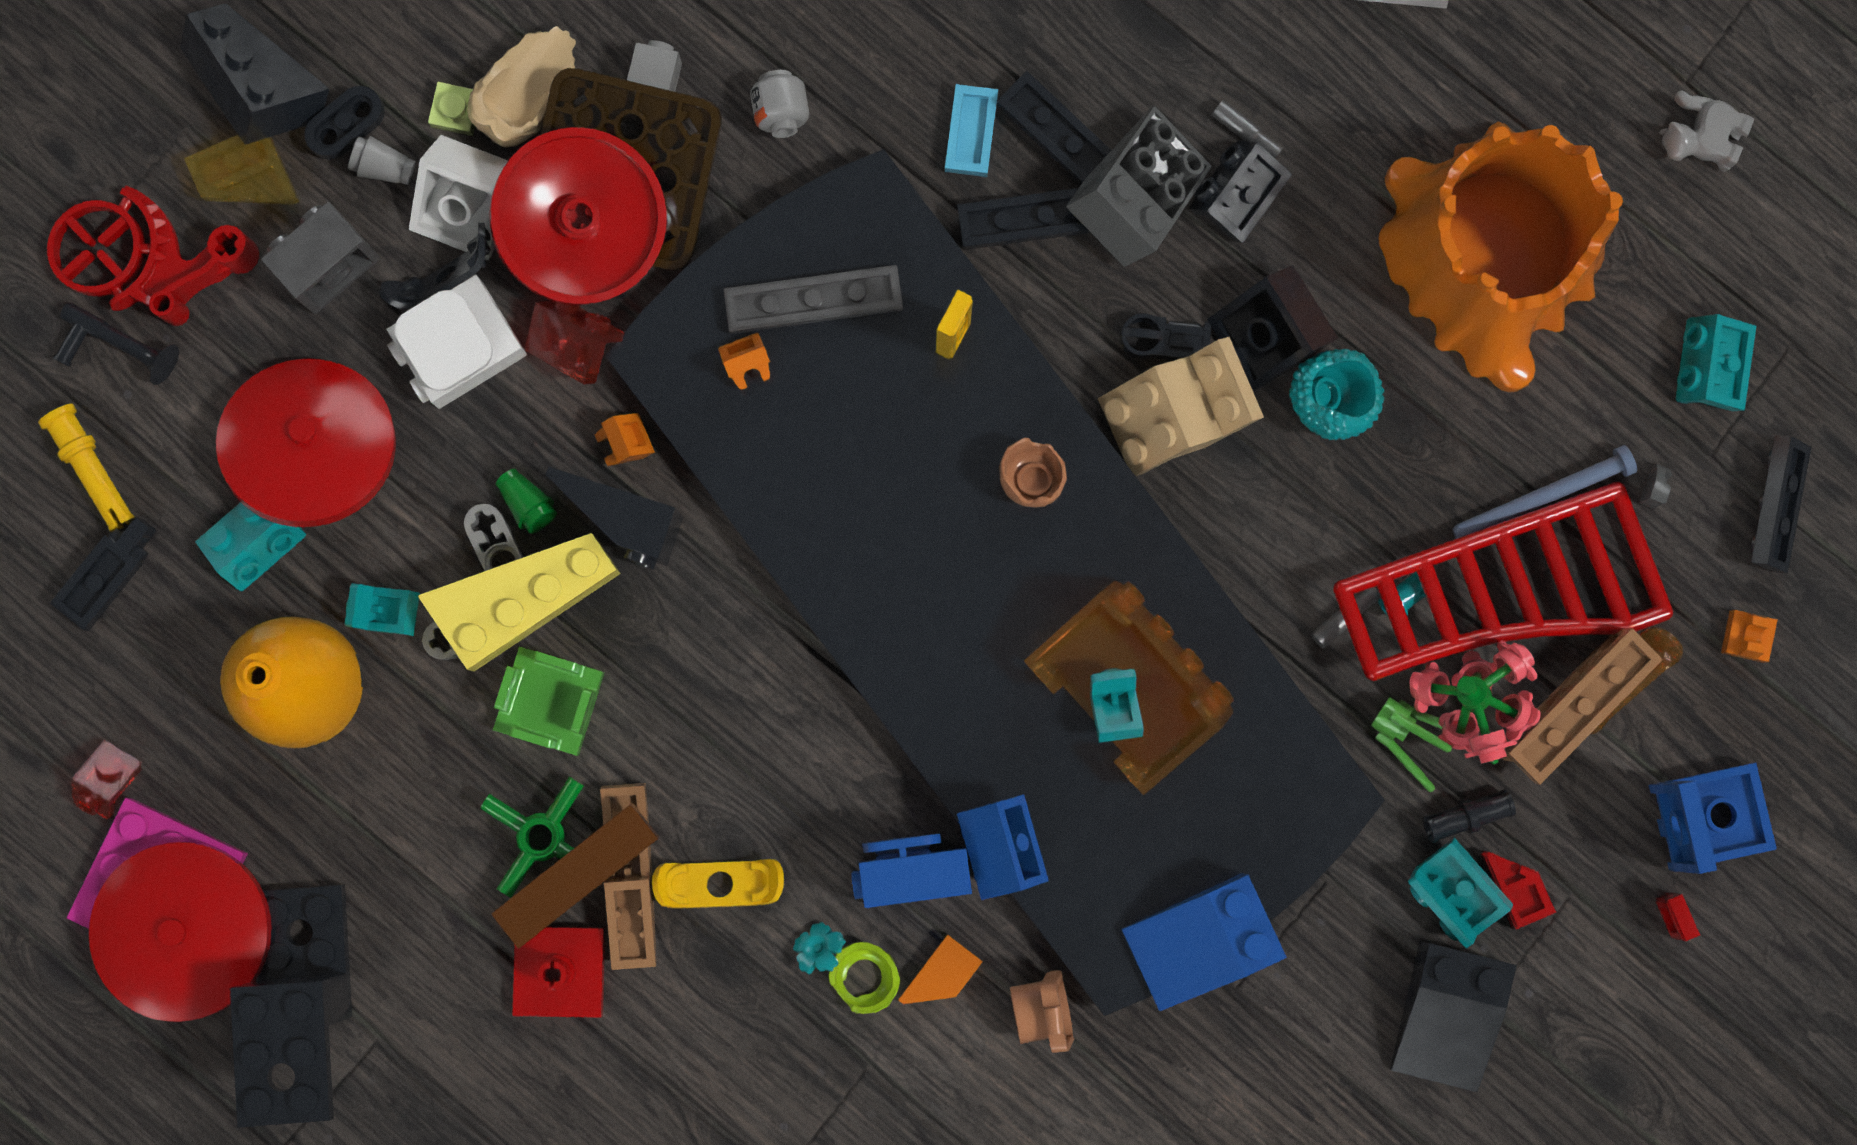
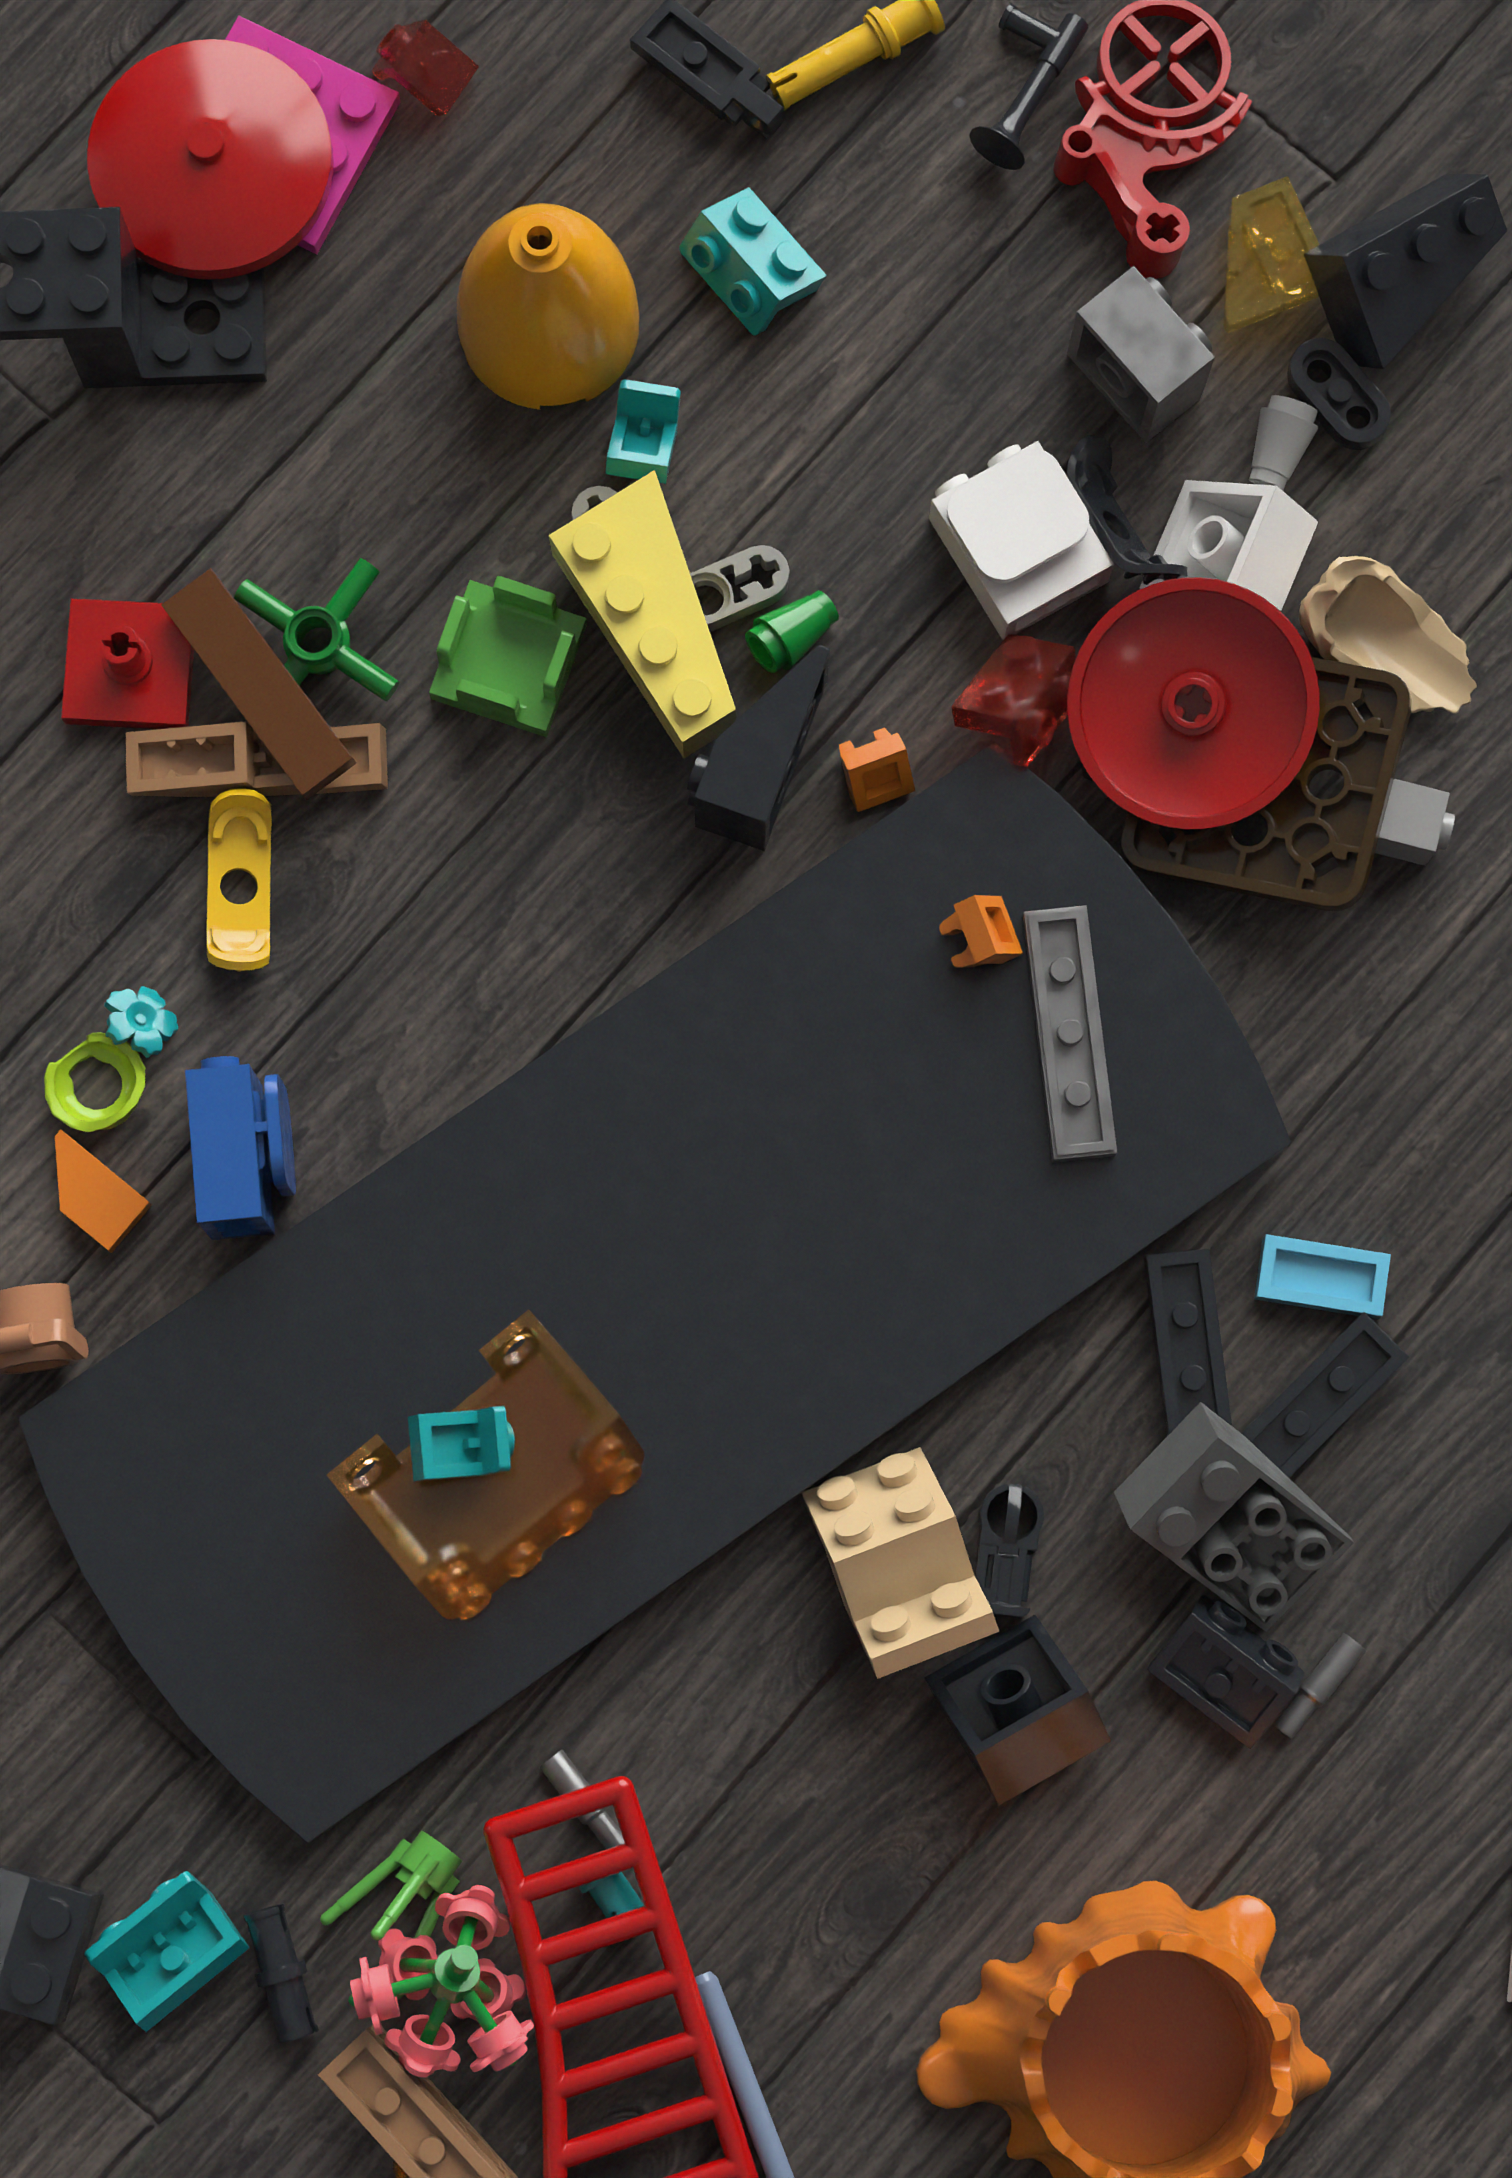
camera: 90 degrees right, 5 degrees down
red dish [216,359,396,527] -> none
yellowish green plate [428,82,475,136] -> none
light grey head [750,70,810,138] -> none
yellow tile [936,290,973,360] -> none
blue brick [957,794,1049,900] -> none
nougat hair [999,438,1067,507] -> none
blue slope [1121,873,1287,1011] -> none
teal hair [1289,349,1384,440] -> none
red tile [1480,851,1556,930] -> none

